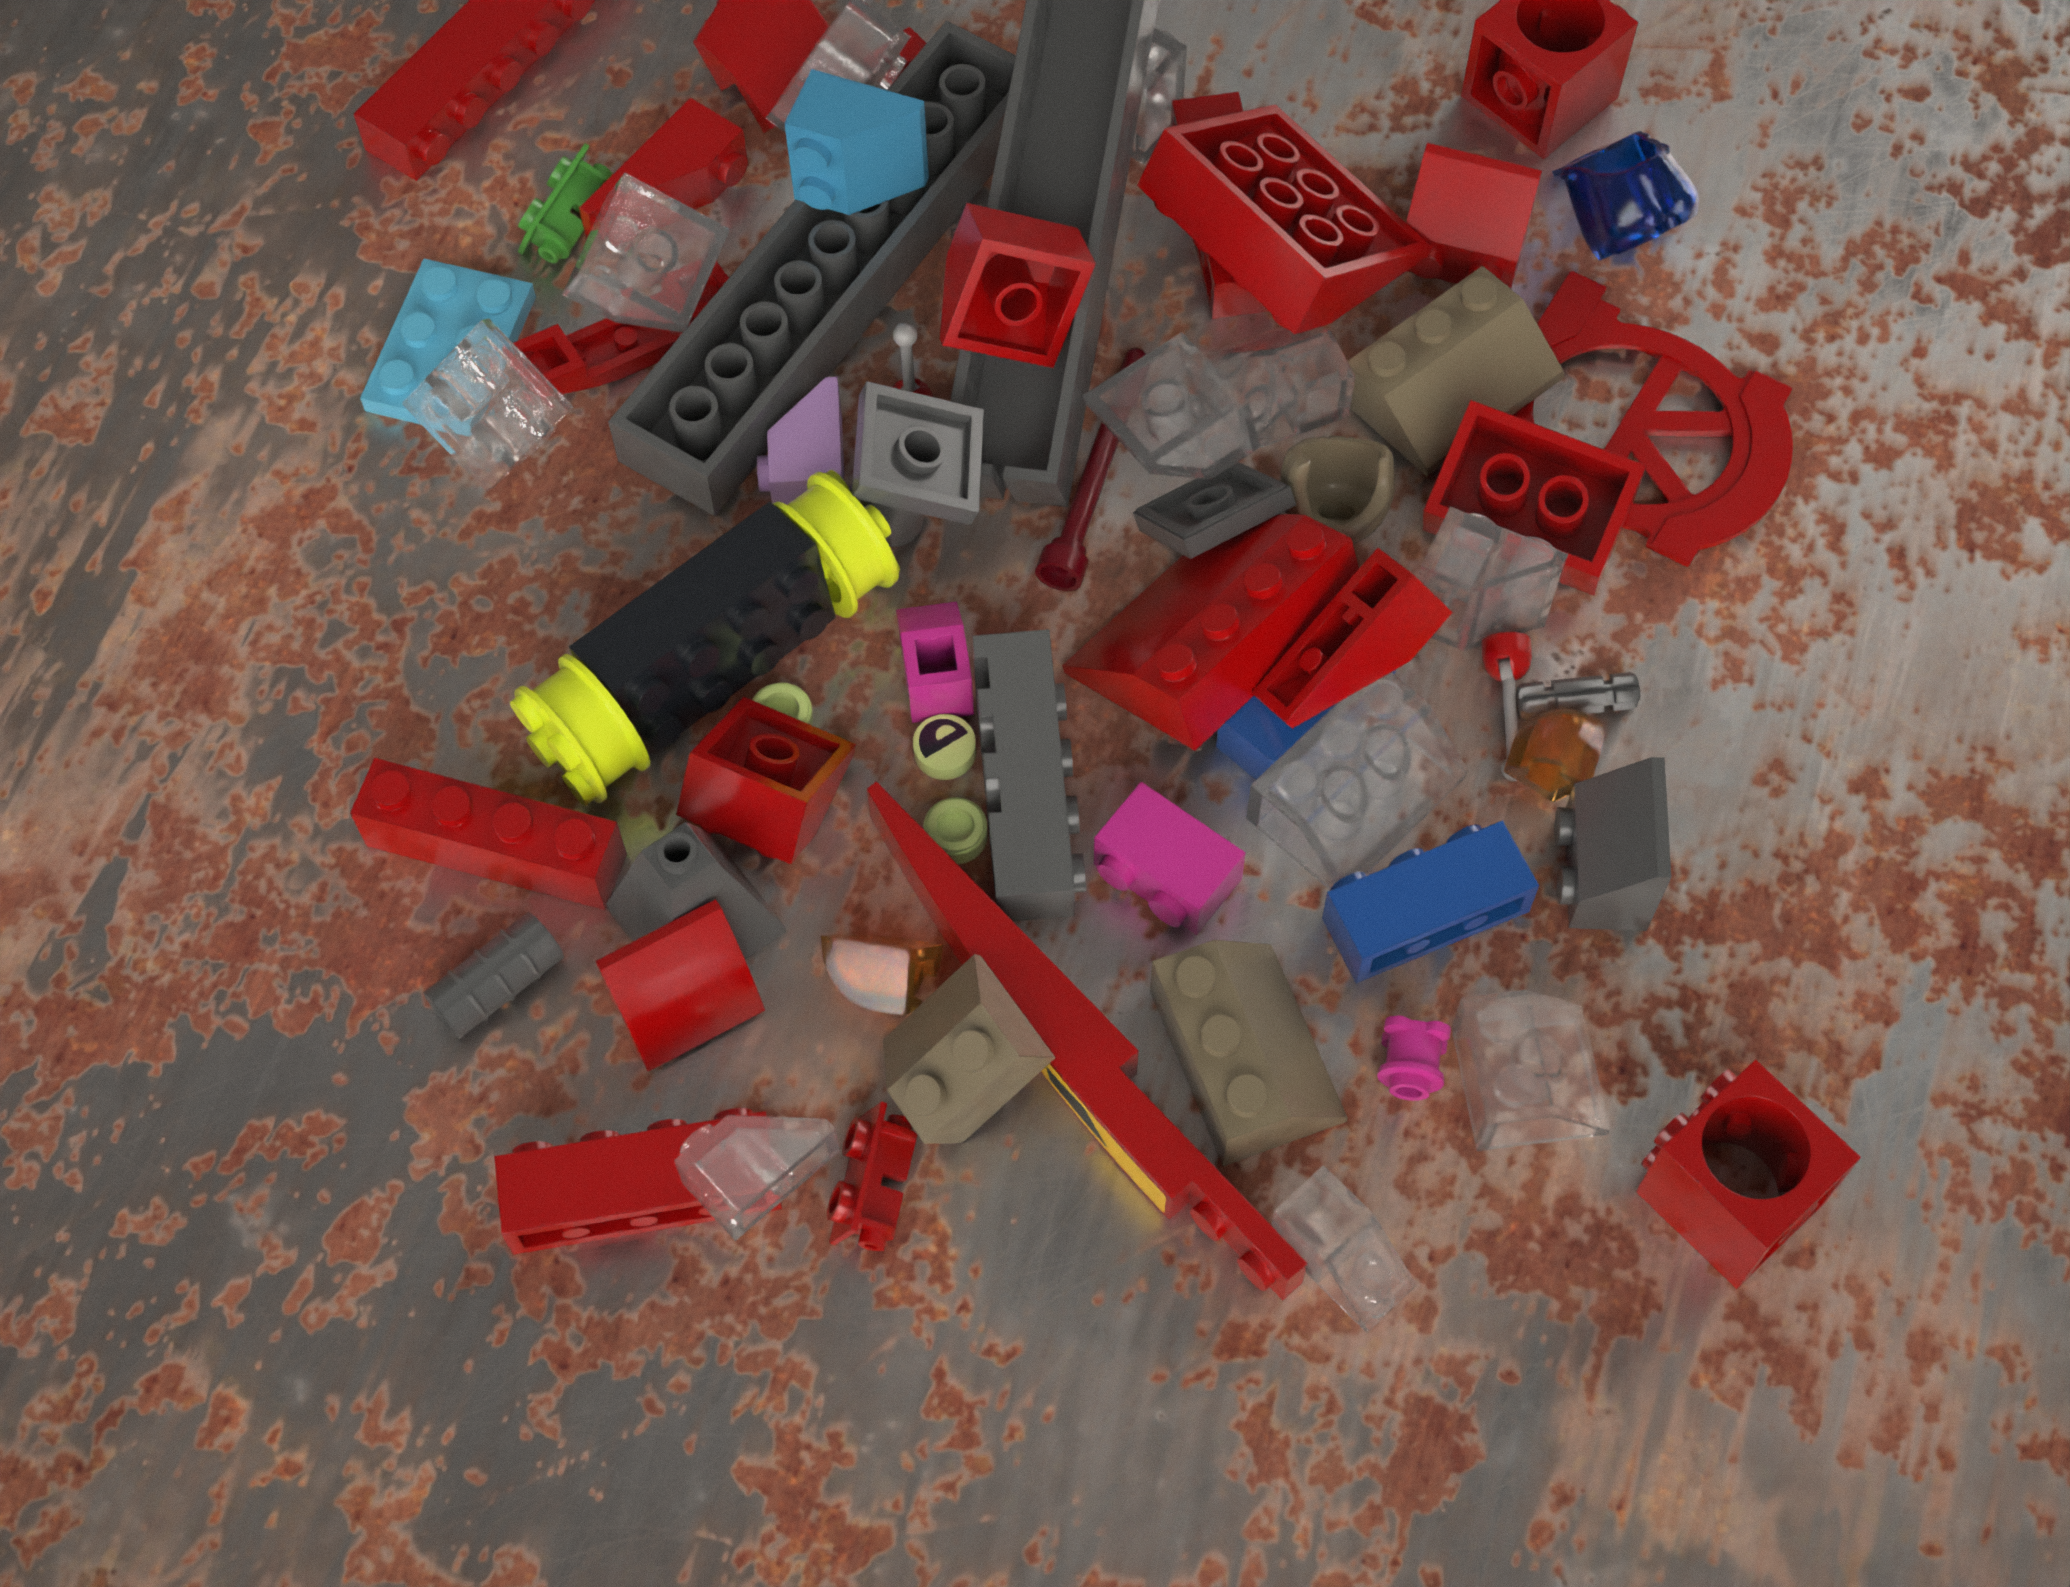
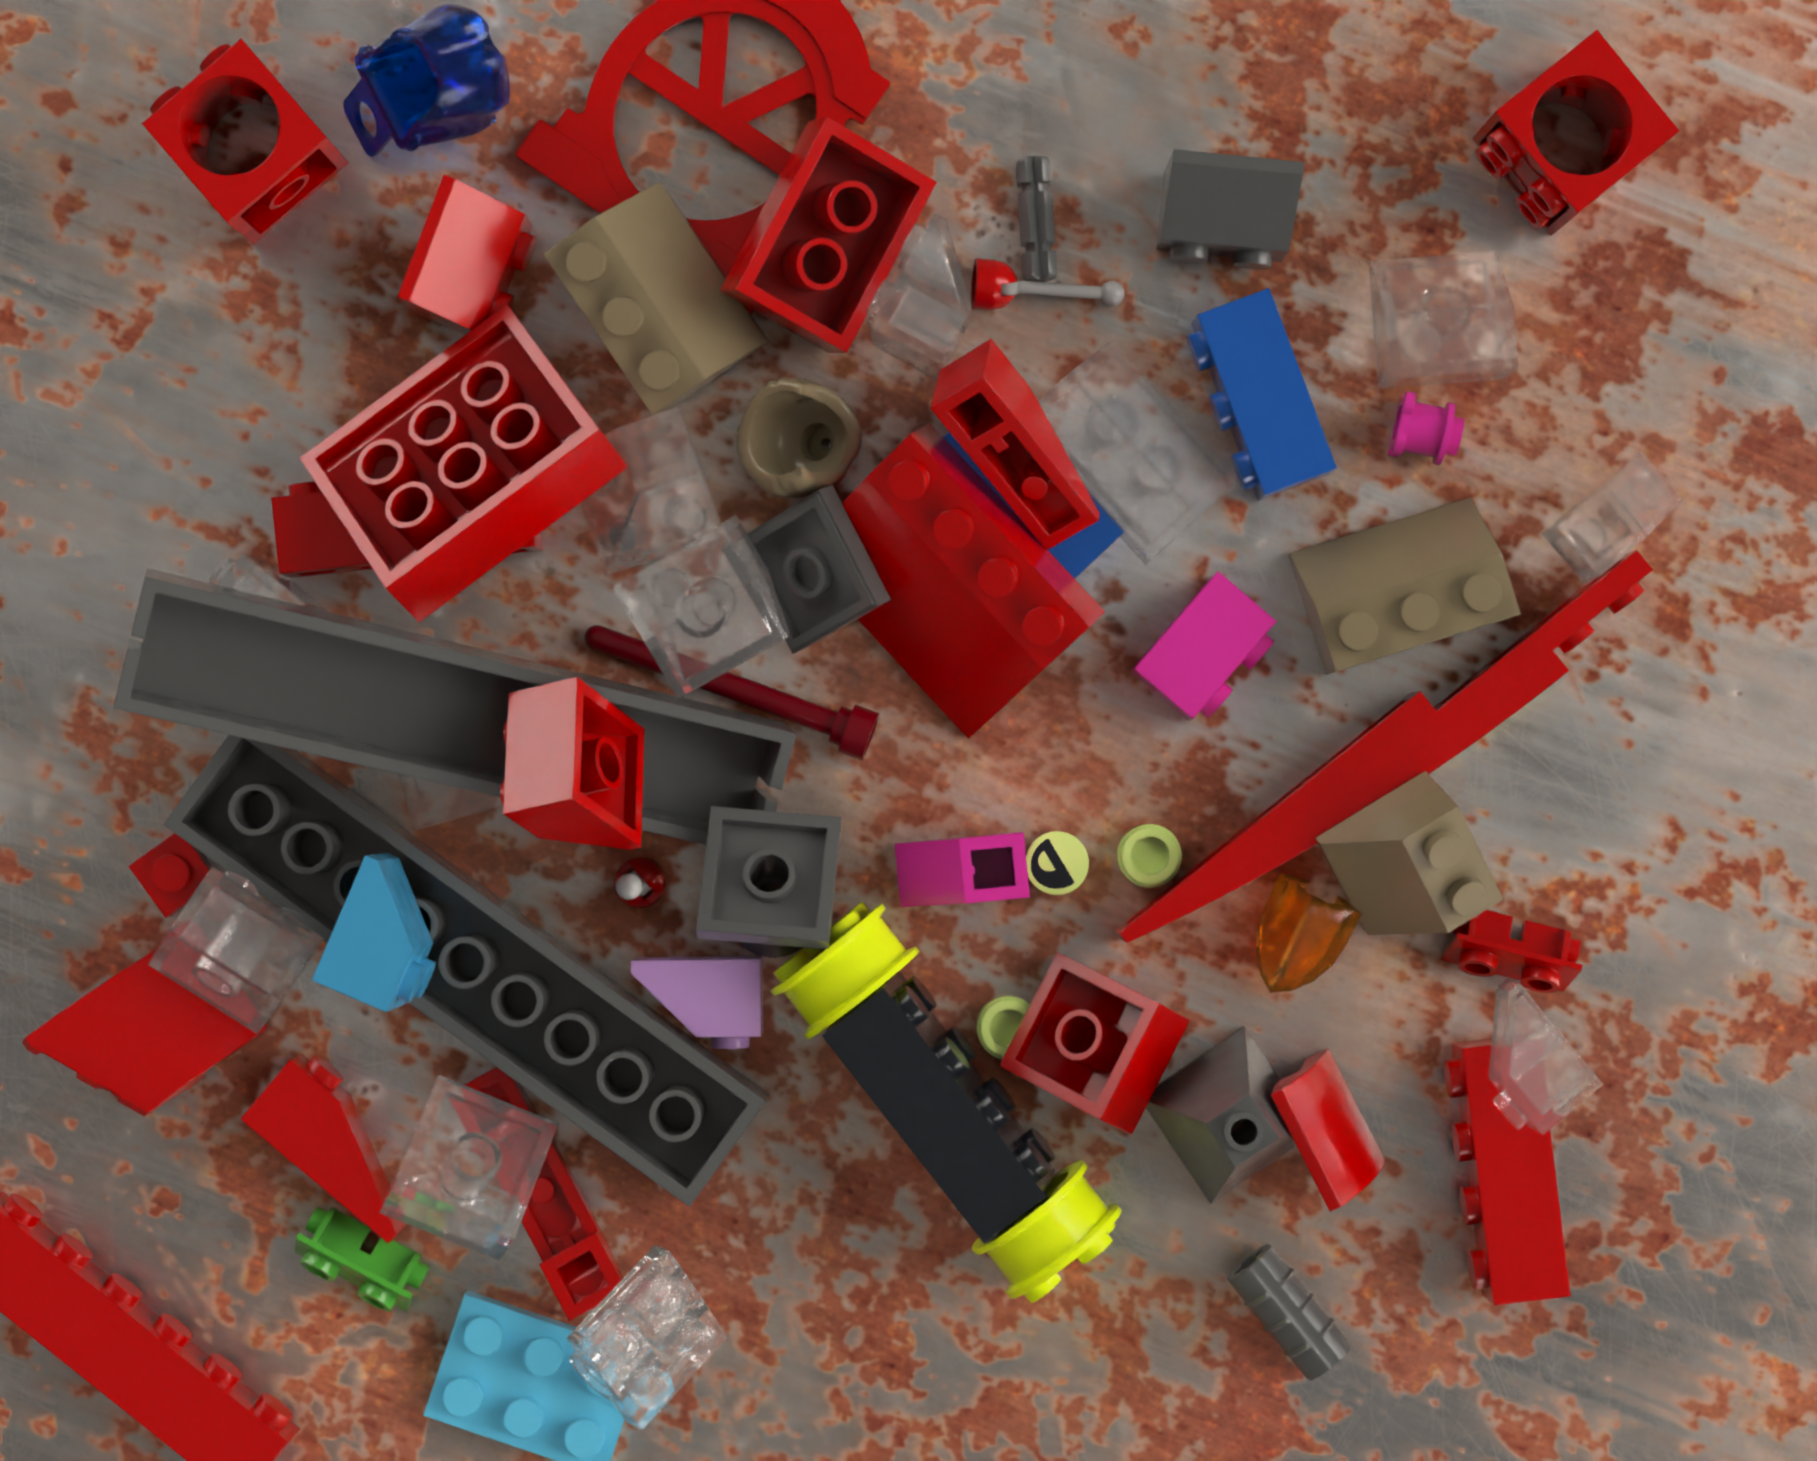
camera: 90 degrees left, 25 degrees up
red brick [350,757,627,911] -> none
dark grey wedge [972,629,1086,921] -> none
clear orange brick [1503,709,1604,802] -> none

